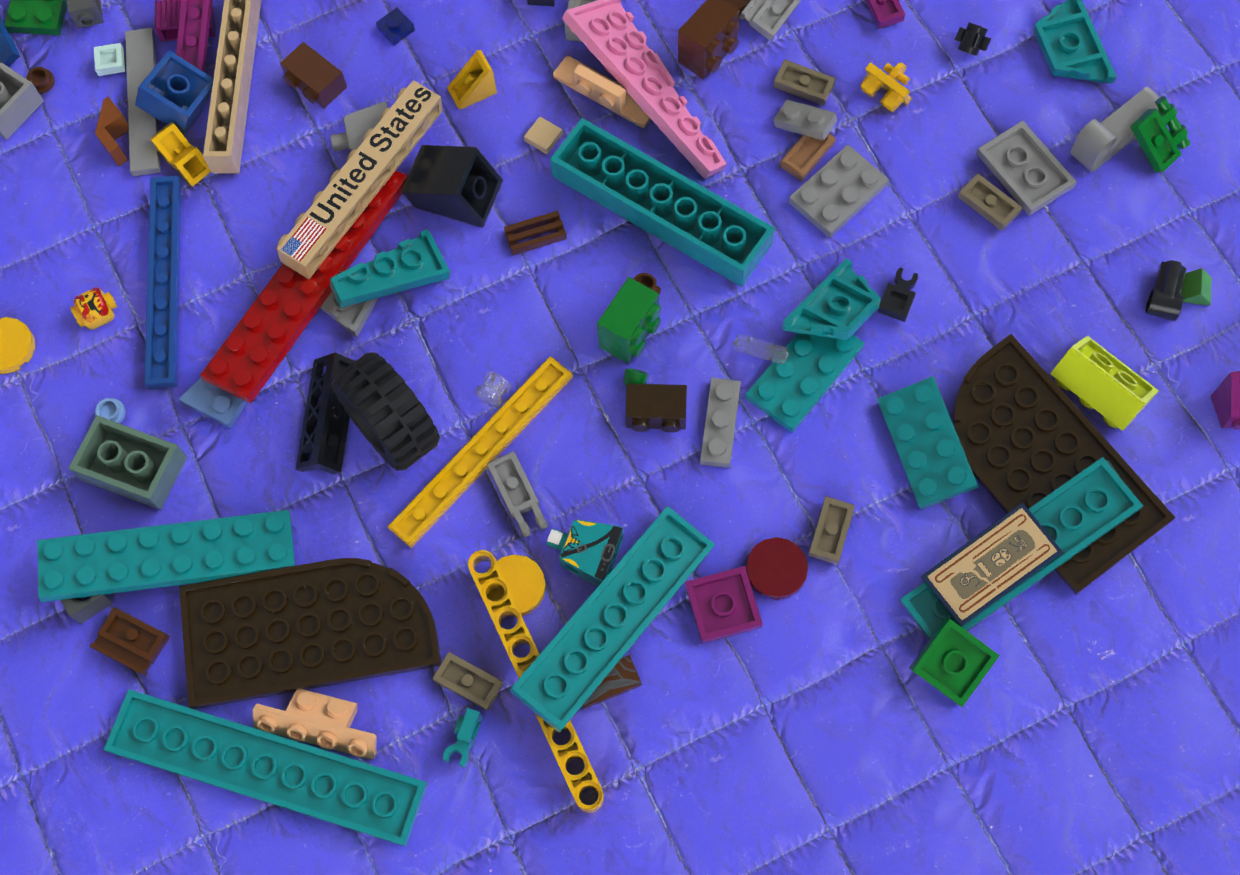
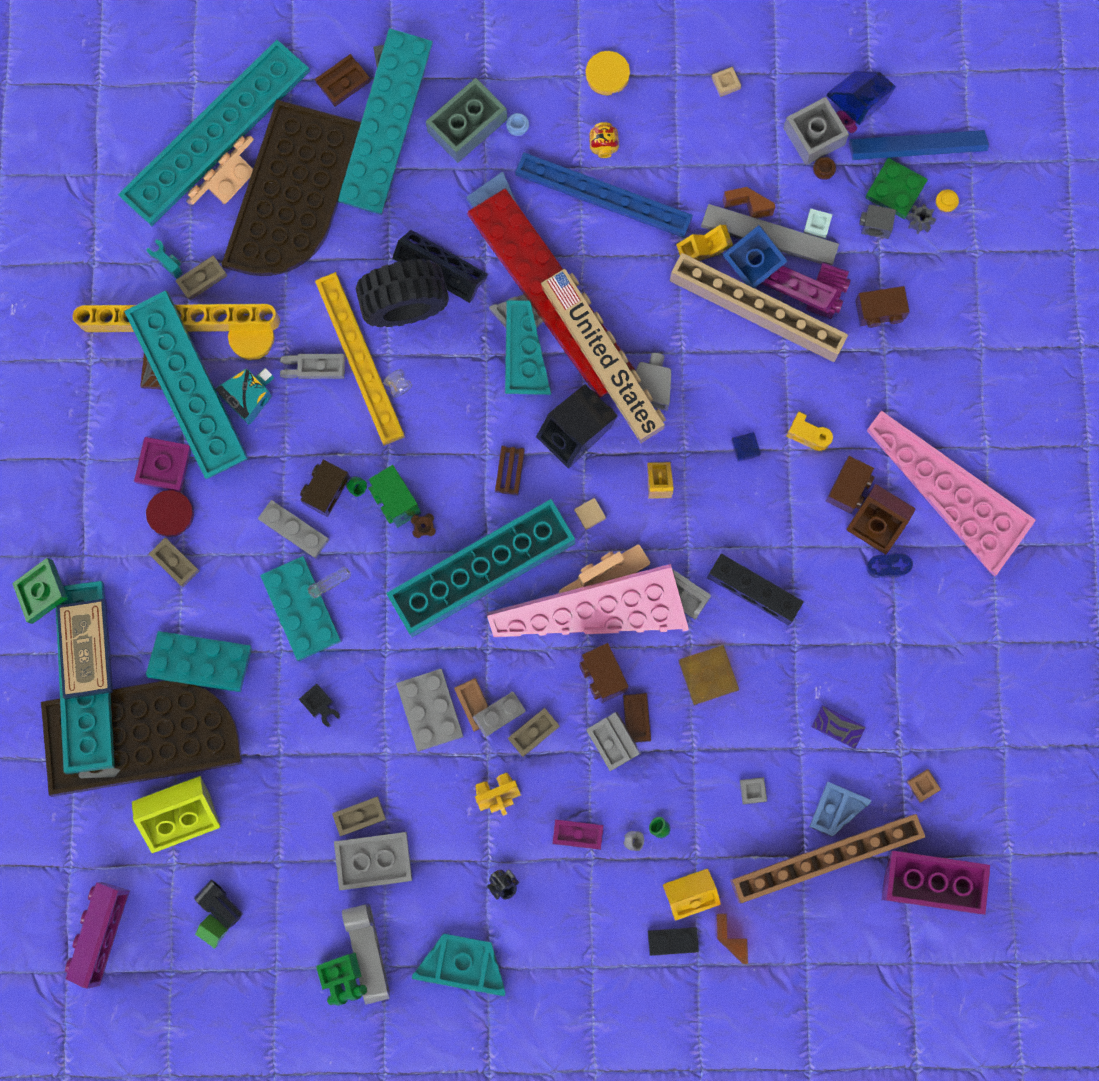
camera: 115 degrees right, 10 degrees up
reddish brown brick [280,42,347,109] -> none
teal wing [782,258,881,340] -> none

